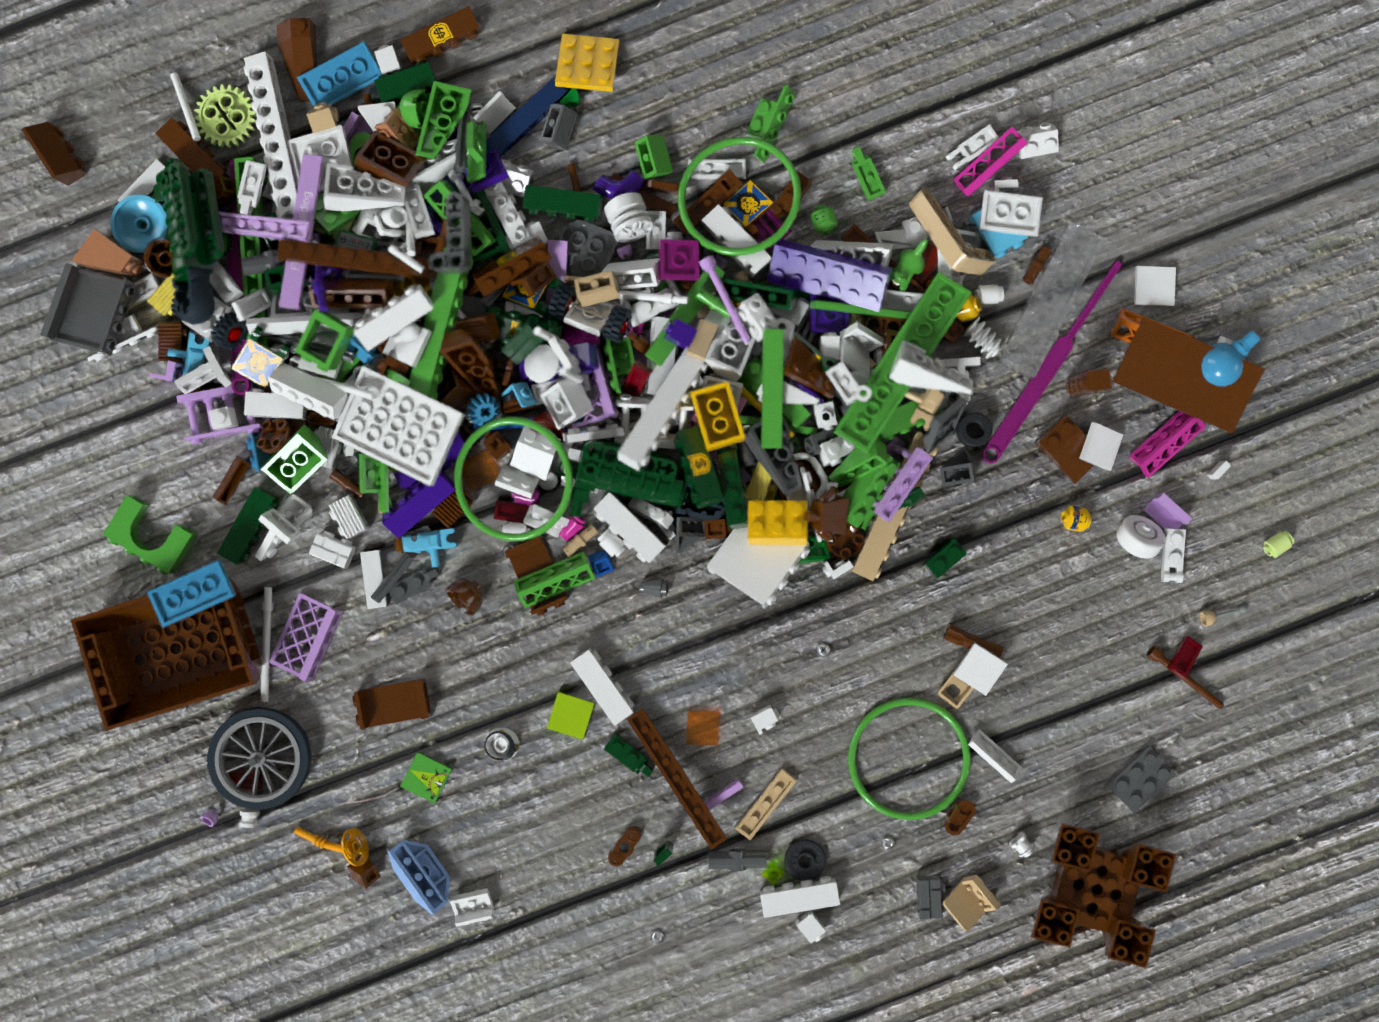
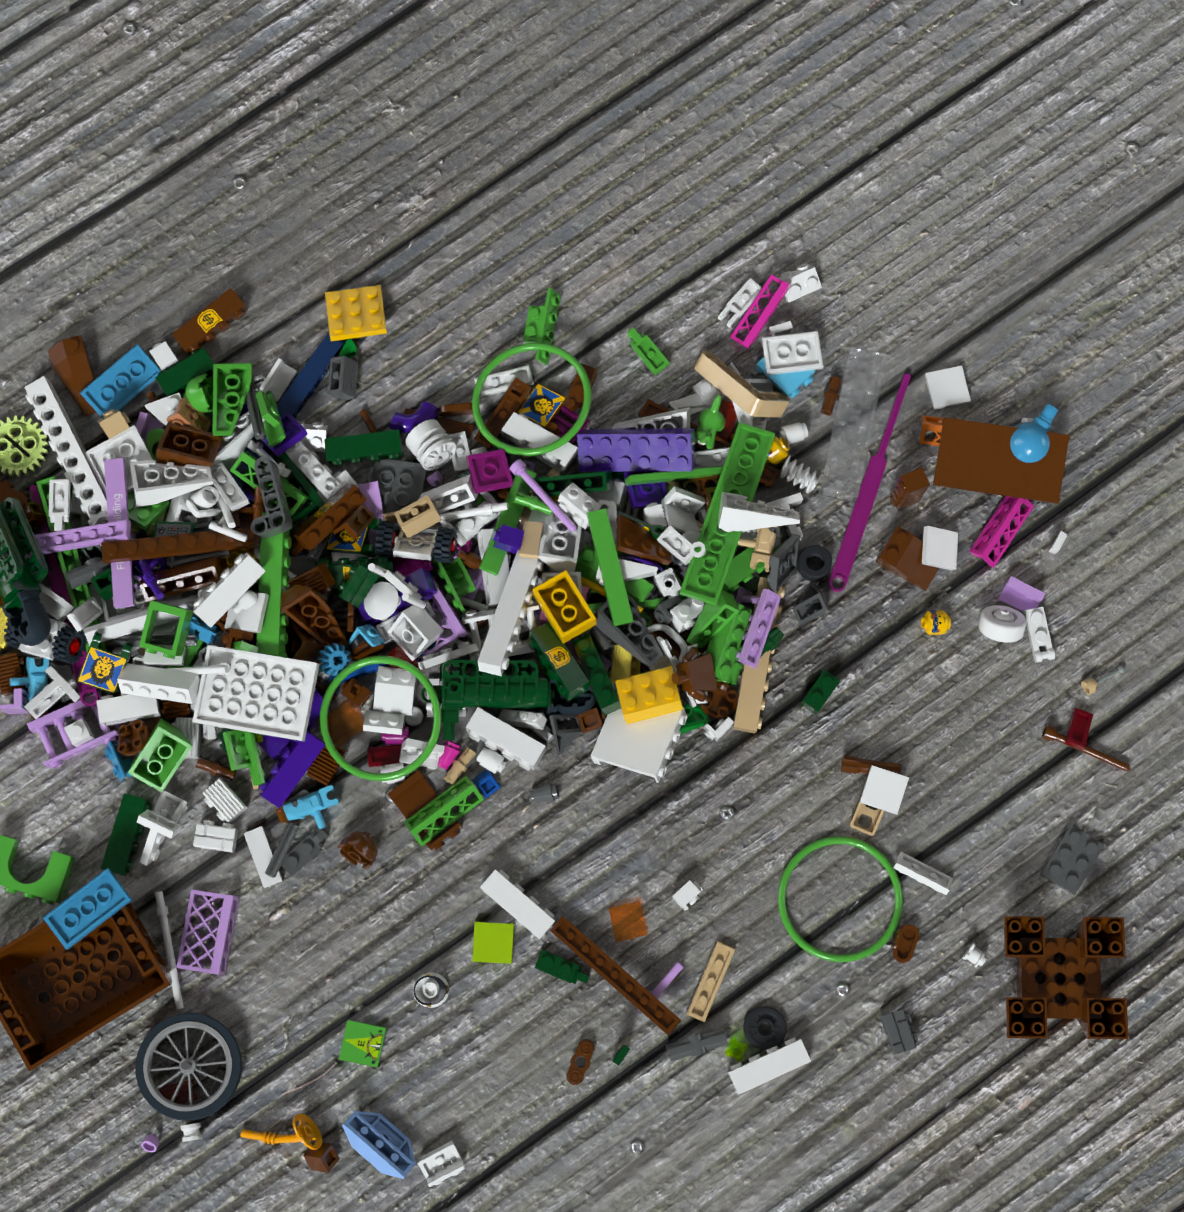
camera: 15 degrees left, 10 degrees down
reddish brown piece [212,456,251,505] -> none
reddish brown panel [352,678,432,730] -> none
dark red tile [621,360,653,397] -> none
bright green brick [634,135,673,179] -> none
white brick [795,910,826,943] -> none
bright green head [810,204,838,235] -> none
tan bracket [943,875,1001,931] -> none
yellowish green brick [1263,531,1294,558] -> none

